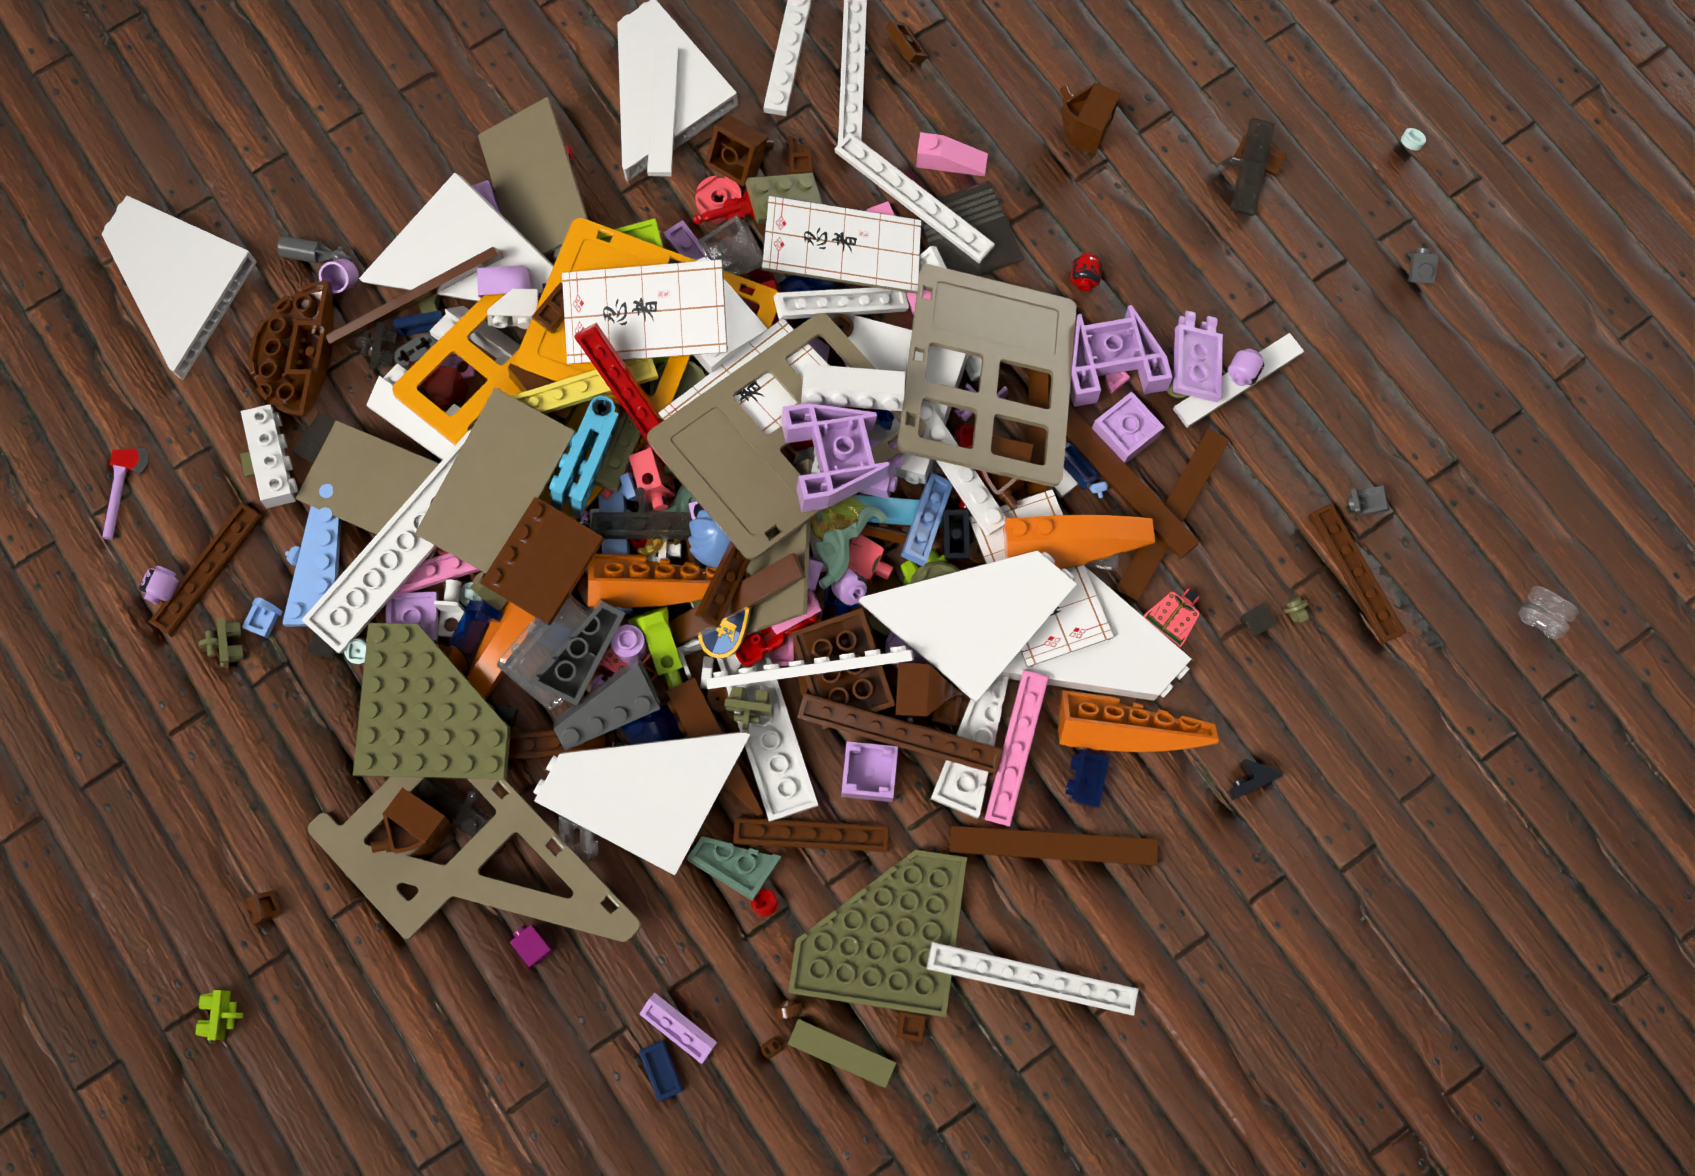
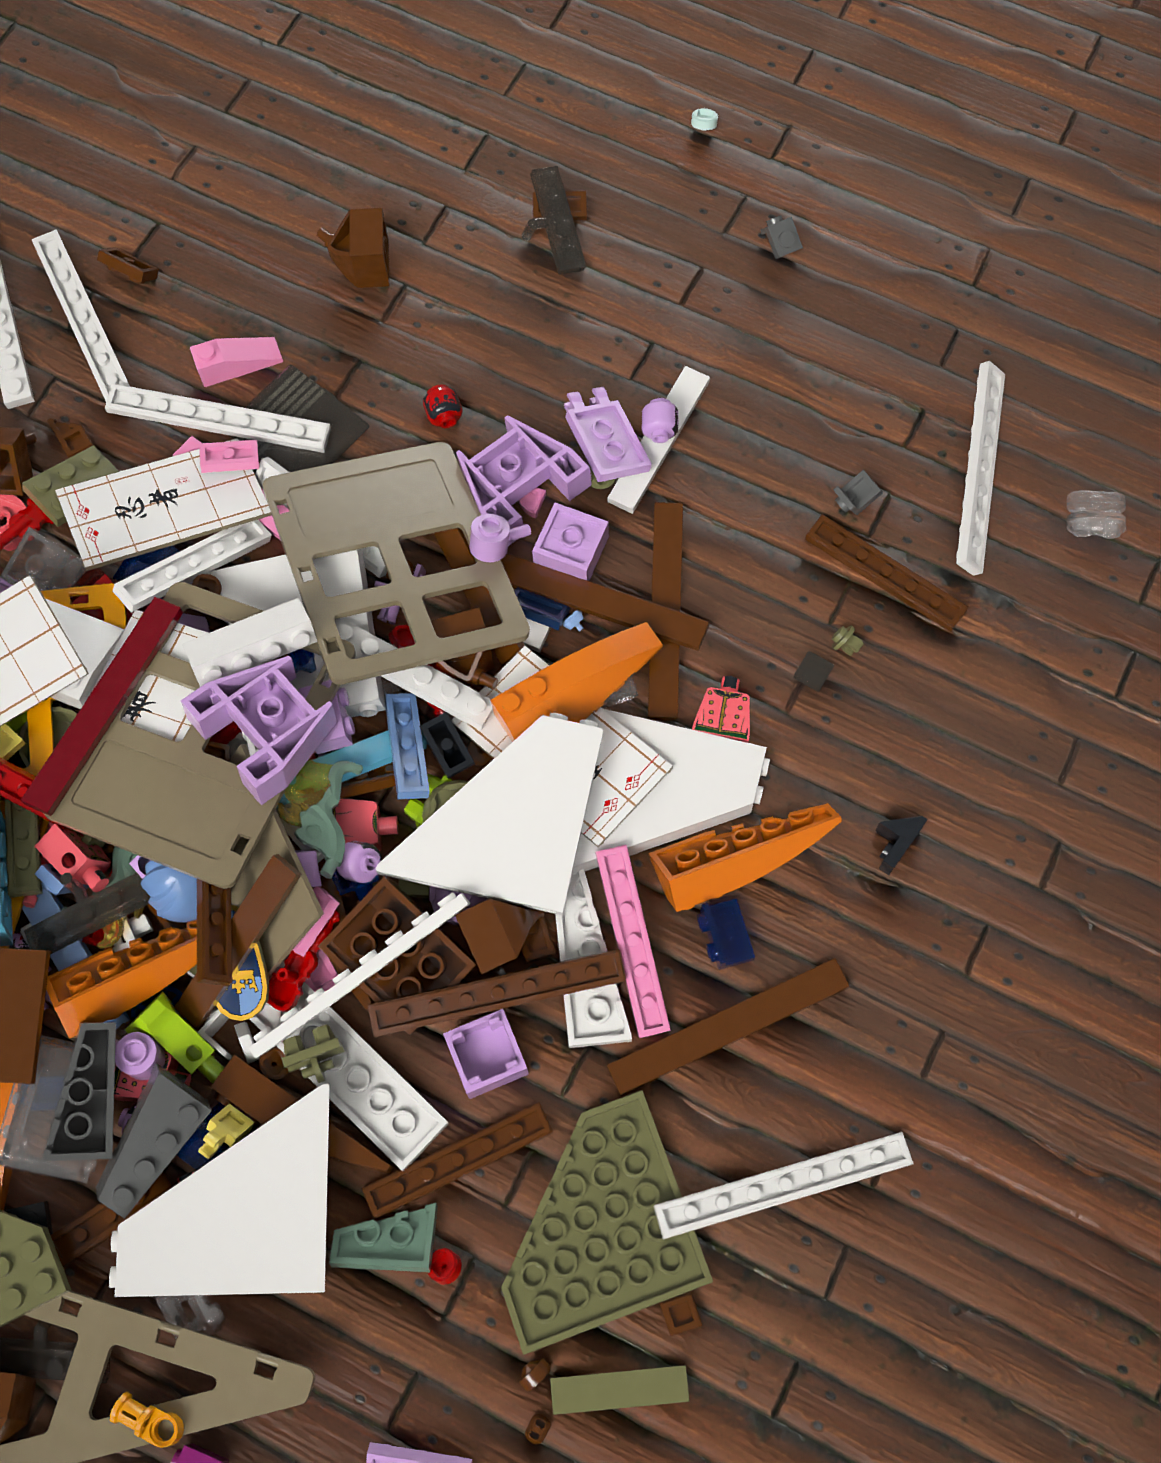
camera: 25 degrees left, 5 degrees down
none -> dark red tile [21,597,183,816]
none -> light orange connector [110,1391,184,1448]
none -> light yellow plate [198,1104,255,1159]
none -> bright pink plate [199,440,259,473]
none -> lavender piece [469,514,531,562]
none -> white plate [956,361,1005,576]

